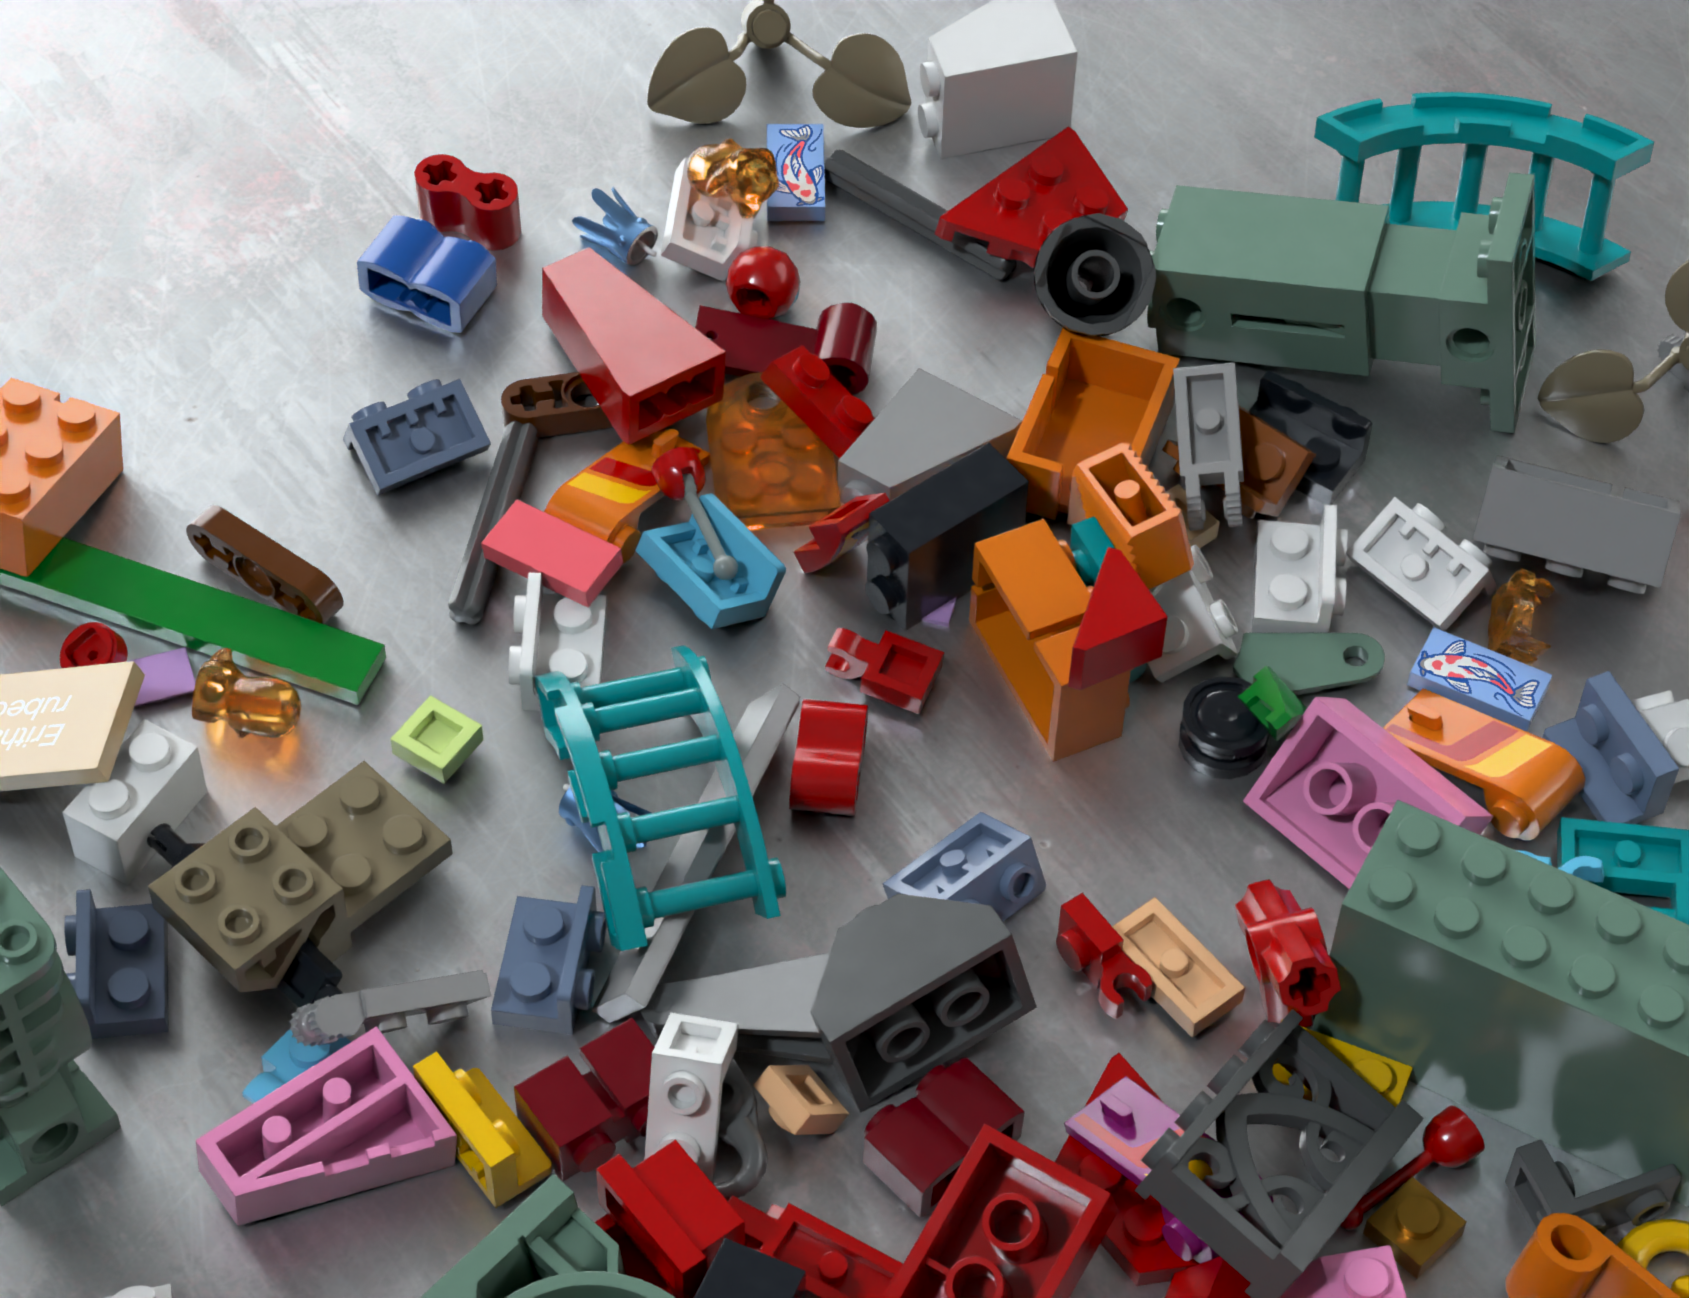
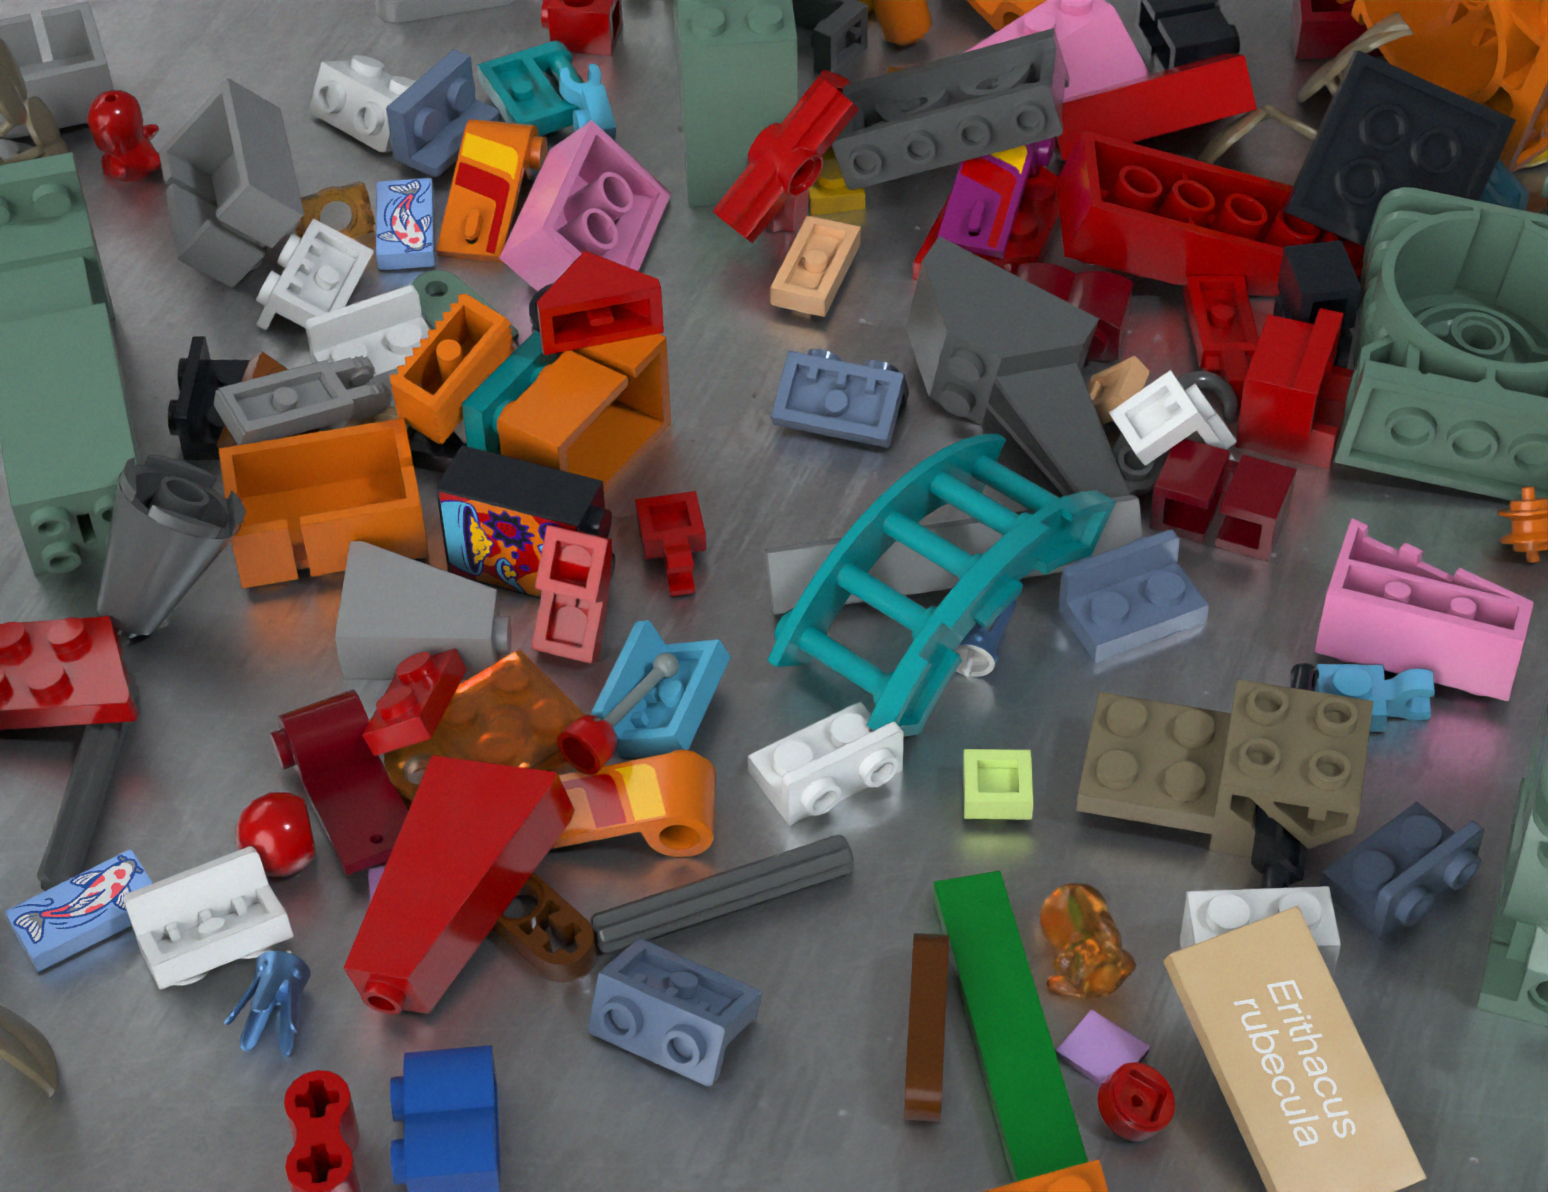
camera: 120 degrees left, 5 degrees down
light grey hinge [289,970,491,1047] -> none
yellow bracket [413,1051,552,1208] -> none
coral tile [481,499,623,608] -> none
clear orange animal [687,139,779,219] -> none
red axle [789,699,868,816] -> none
red plate [1056,892,1152,1019] -> none
green slope [1238,666,1307,741] -> none

